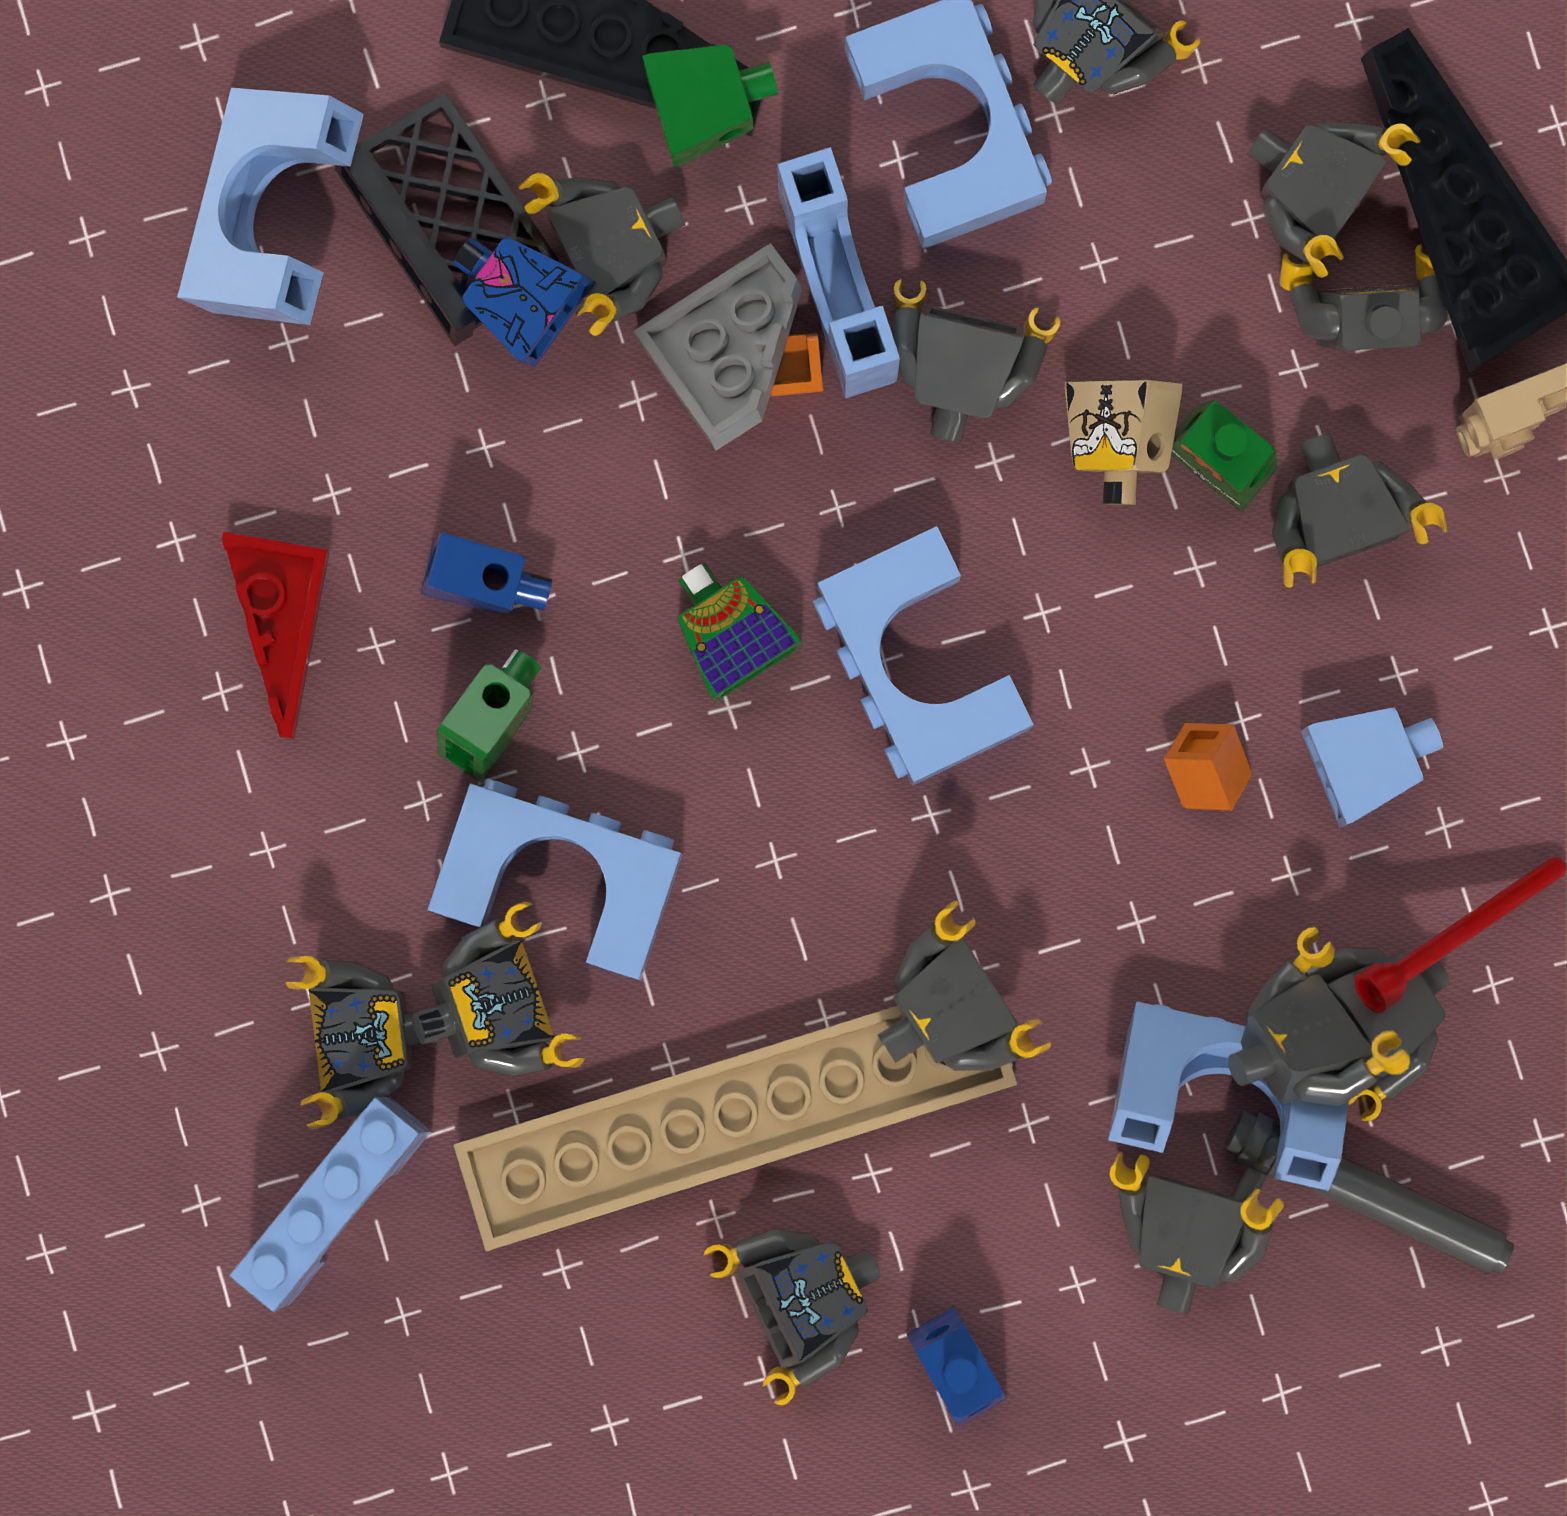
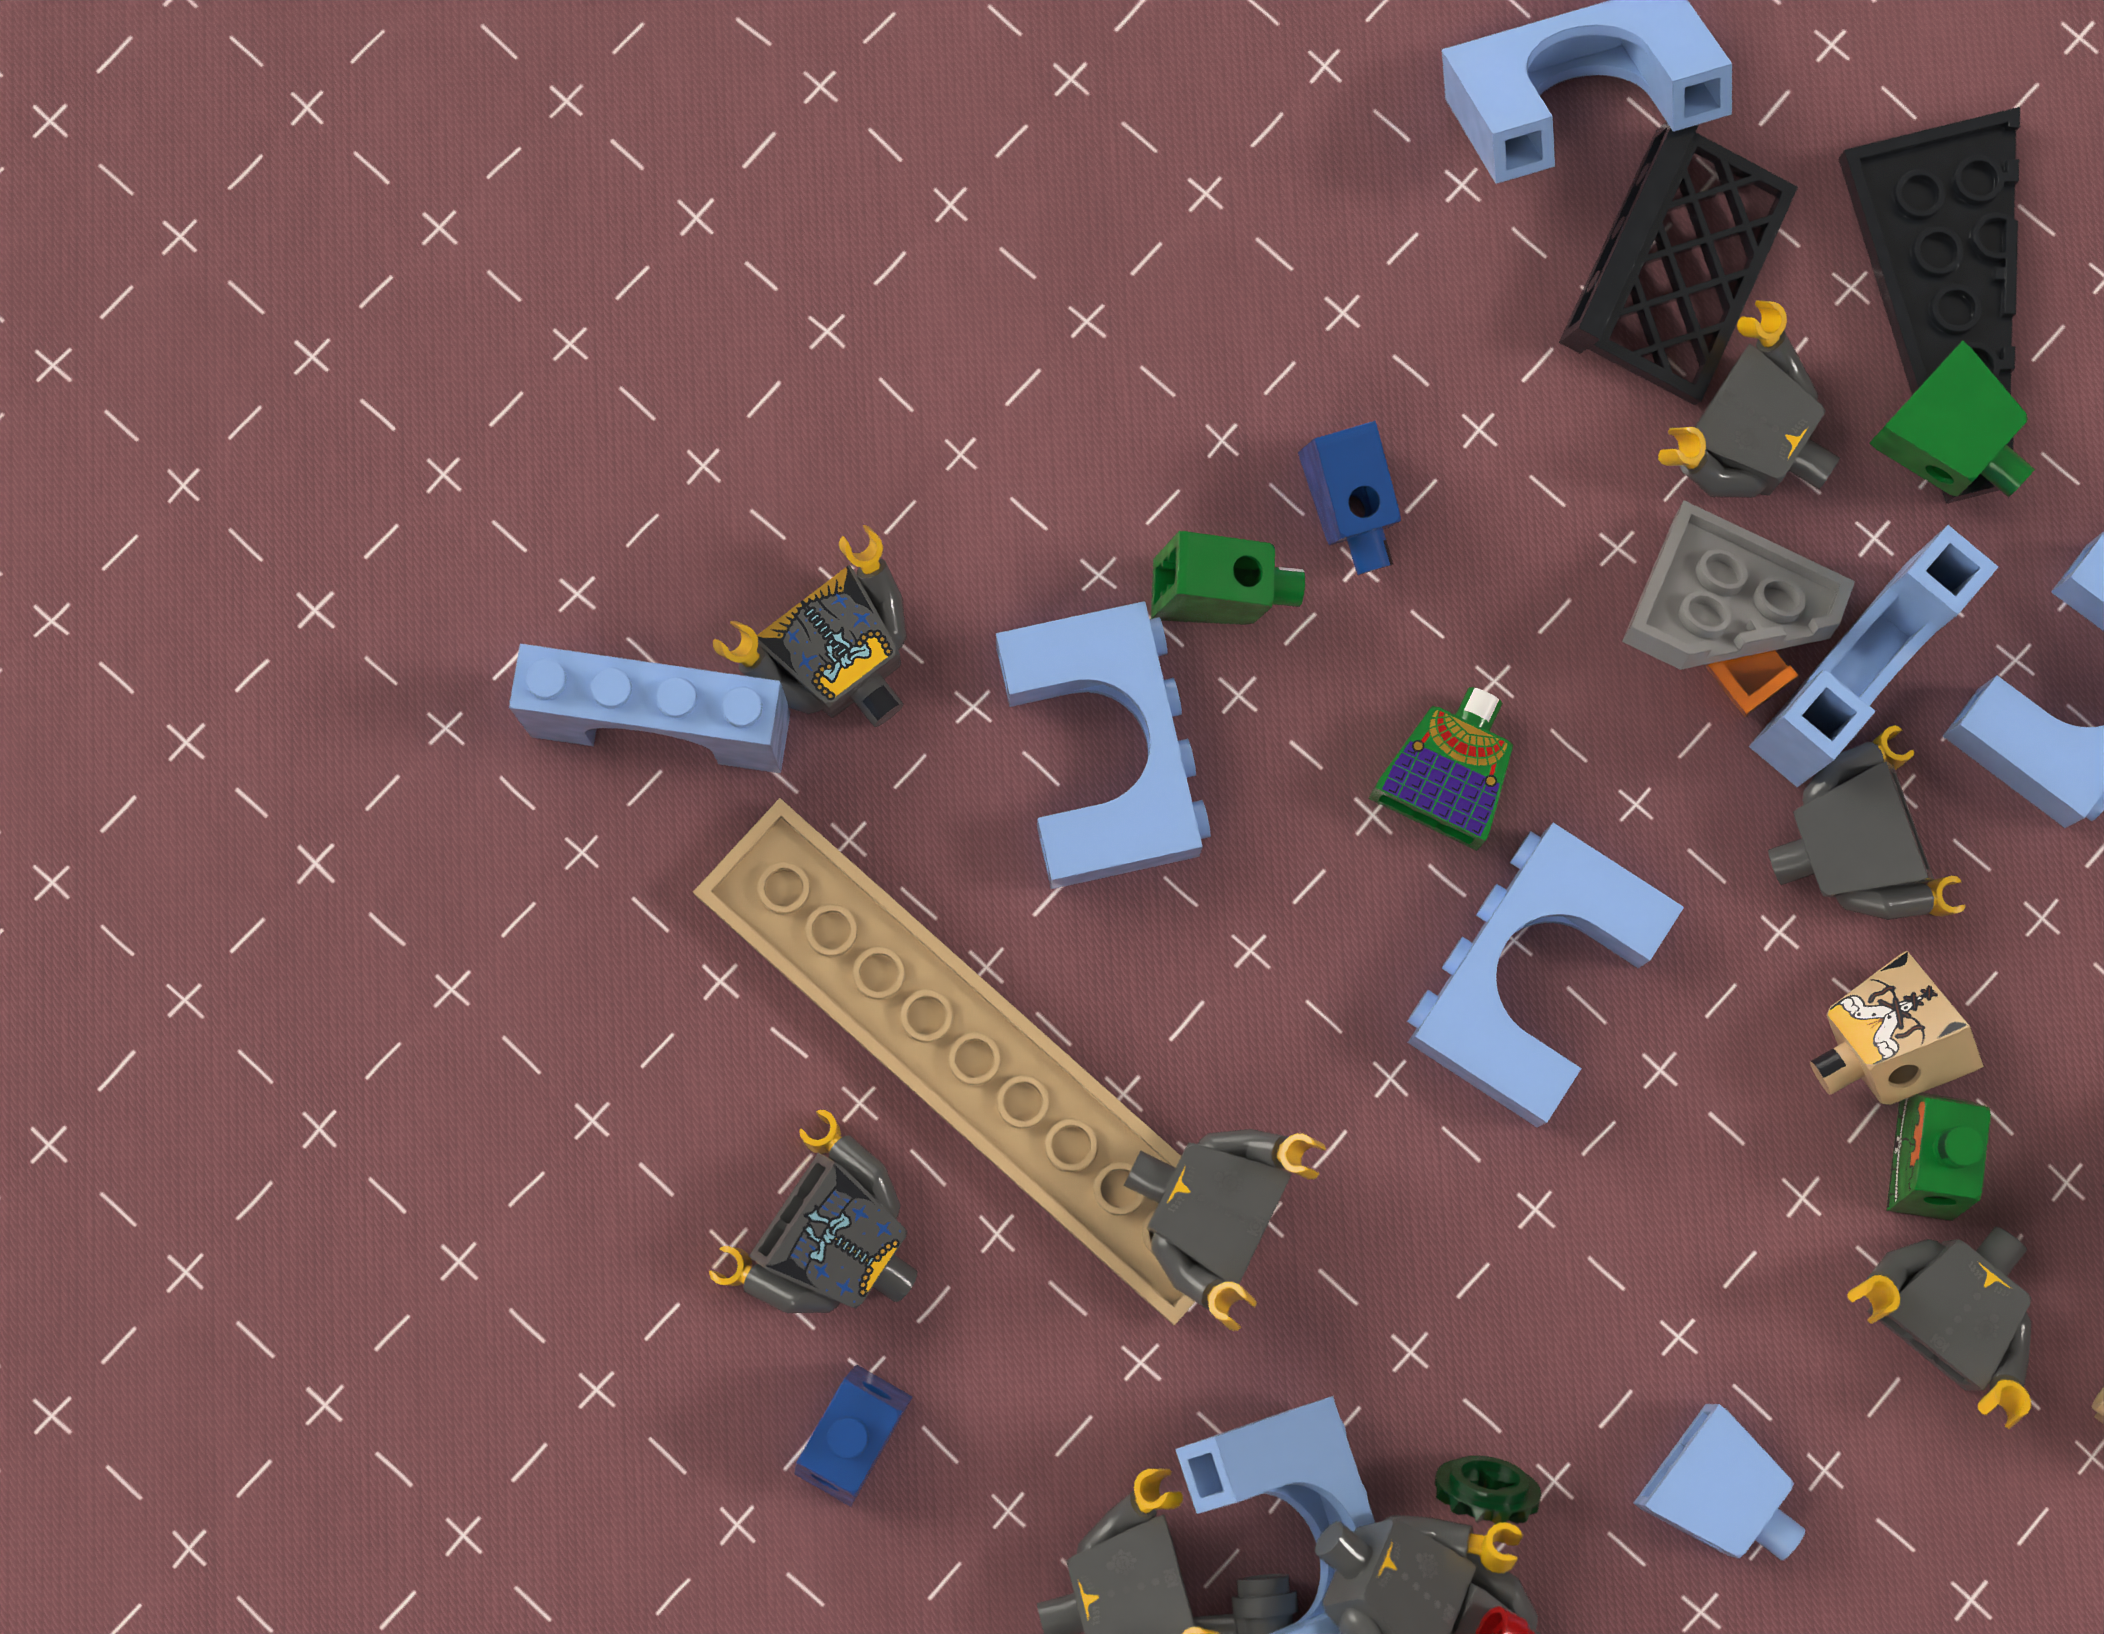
camera: 50 degrees right, 5 degrees down
red wing [222,531,330,740] -> none
torso [412,901,584,1077] -> none
blue torso [454,236,596,367] -> none
orange panel [1164,723,1252,811] -> none
none -> dark green gear [1435,1455,1542,1524]

